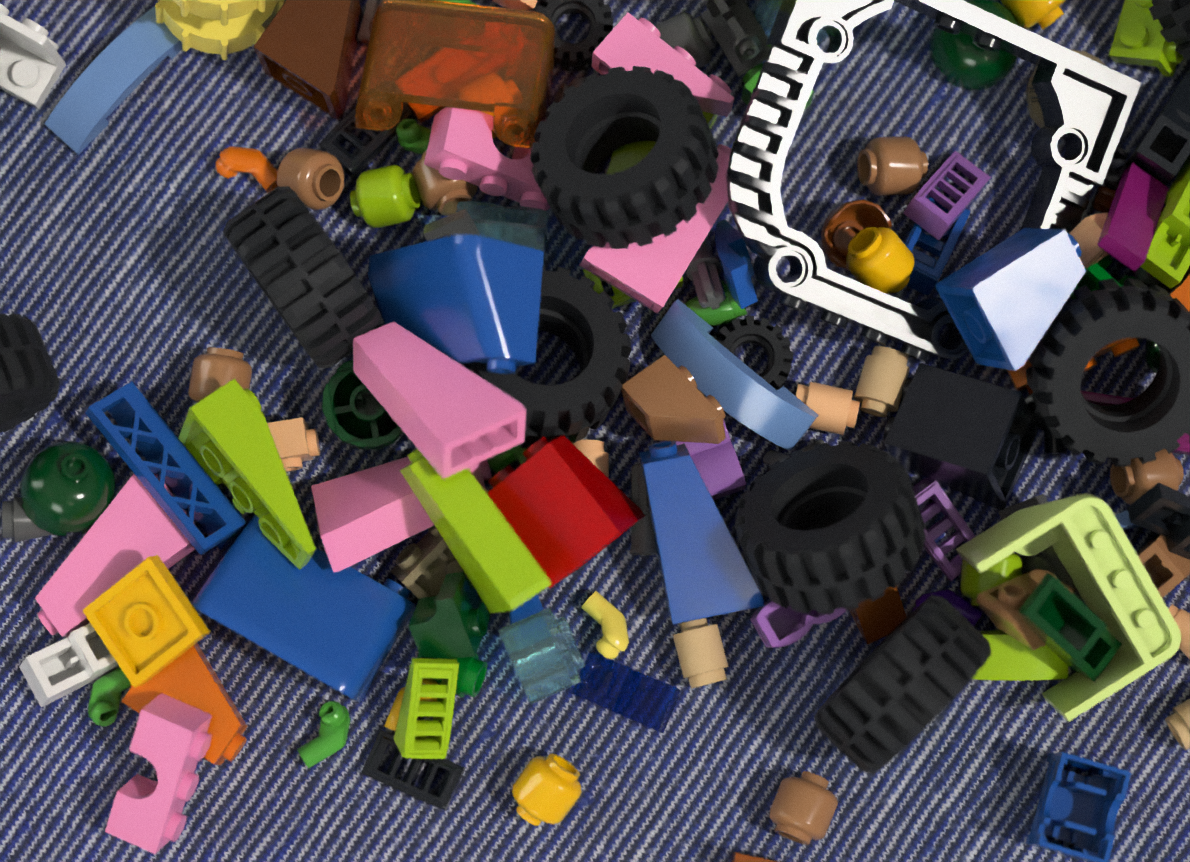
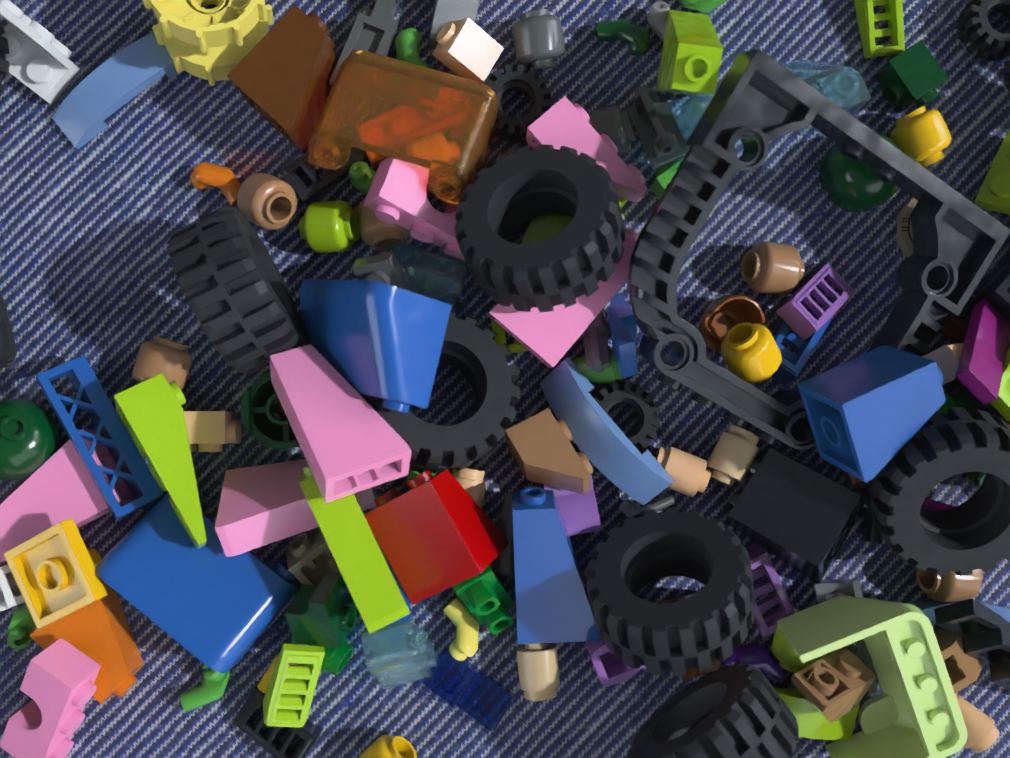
camera: 10 degrees right, 5 degrees up
dark green slope [1019,572,1122,682] -> none
none -> green hips [453,565,516,635]

